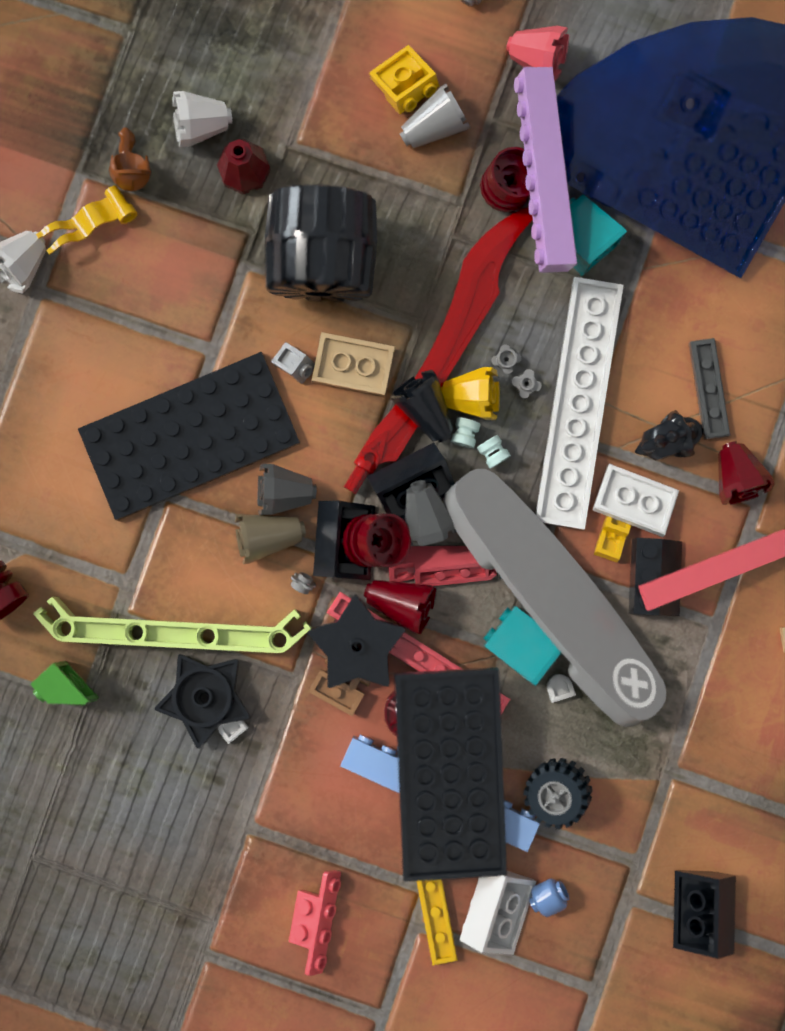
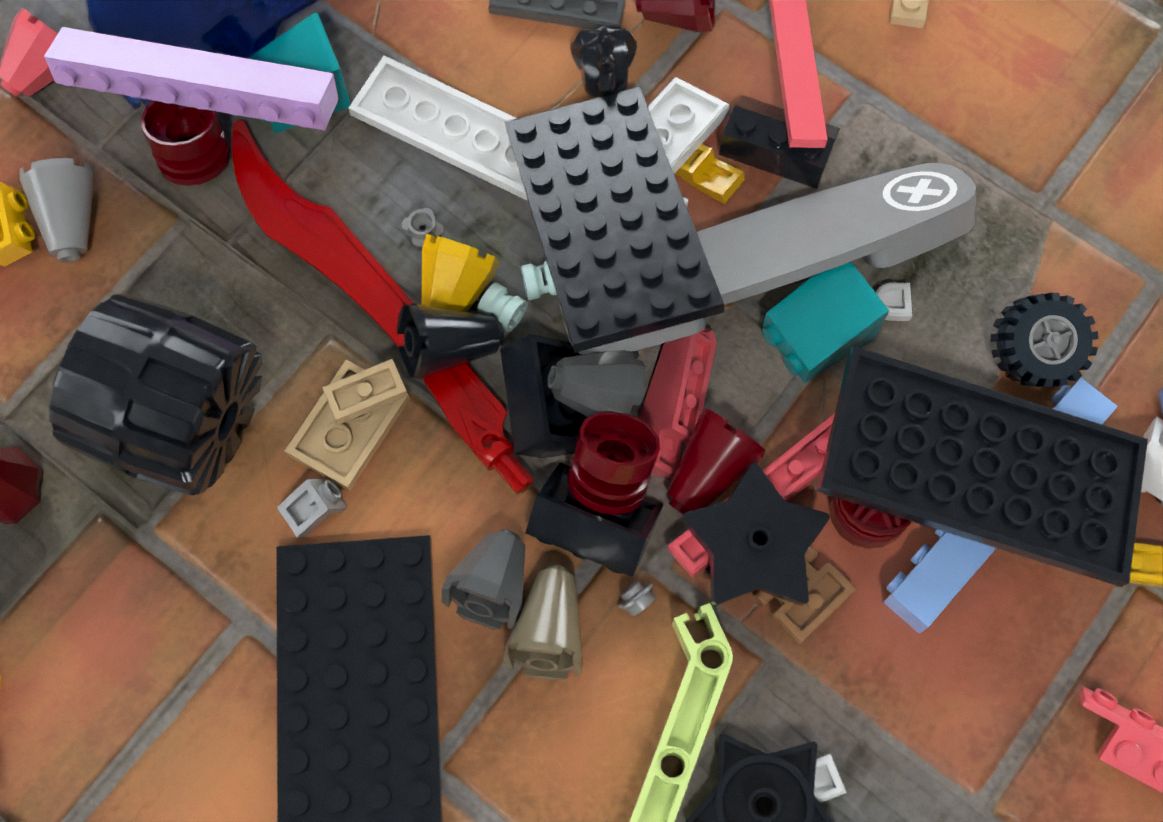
camera: 70 degrees left, 15 degrees down
light grey plate [512,369,541,399] -> none
none -> tan plate [322,358,408,425]
none -> black plate [505,87,724,353]

